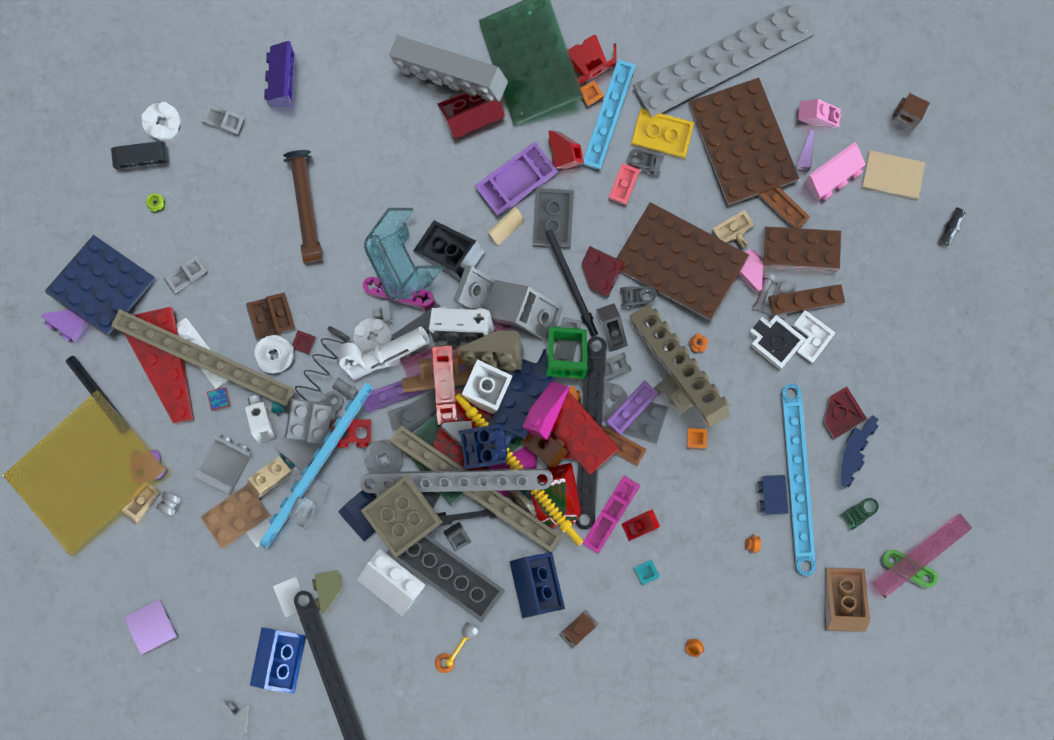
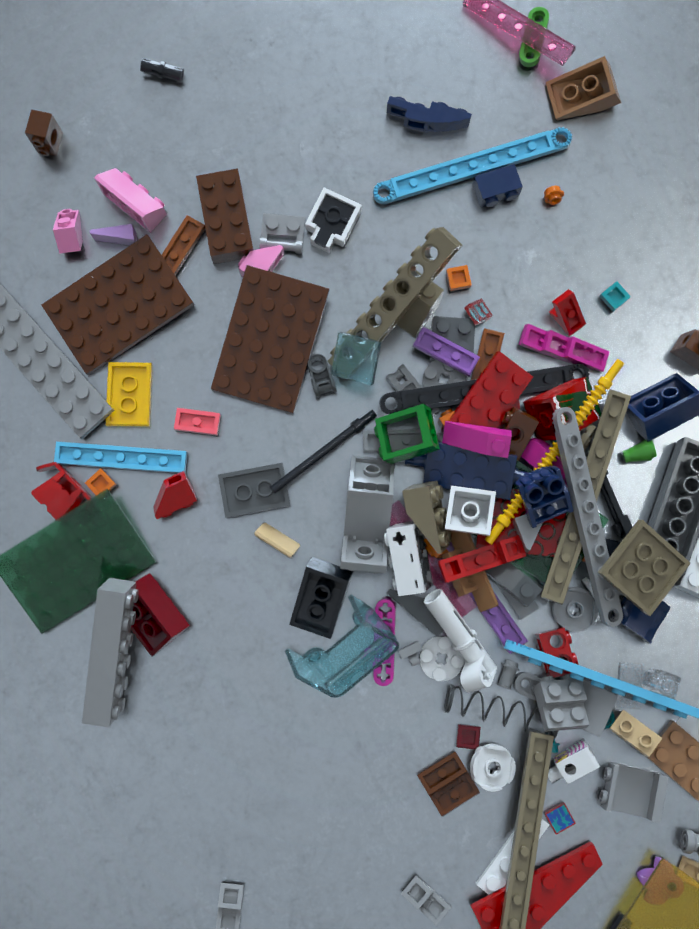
camera: 105 degrees left, 0 degrees up
dark purple slope [264,41,295,107] -> none
reddish brown piece [283,150,323,263] -> none
dark grey slope [443,522,471,551] -> none
medium lavender slope [475,142,558,216] -> none
dark red plate [582,246,624,297] -> none
dark grey slope [596,303,628,351] -> none
dark grey piece [626,149,664,175] -> none
orange plate [686,639,704,657] -> none
orange plate [689,333,708,352] -> none
tan plate [712,209,755,249] -> none
reddish brown plate [768,284,845,316] -> none
white plate [793,310,835,364] -> none
dark red plate [824,386,867,439] -> none
clear green piece [840,498,879,530] -> none
tan tile [862,150,926,200] -> none
none -> clear light blue tile [331,332,381,385]
none -> clear light blue tile [464,298,493,325]
none -> bright green cone [622,440,657,463]

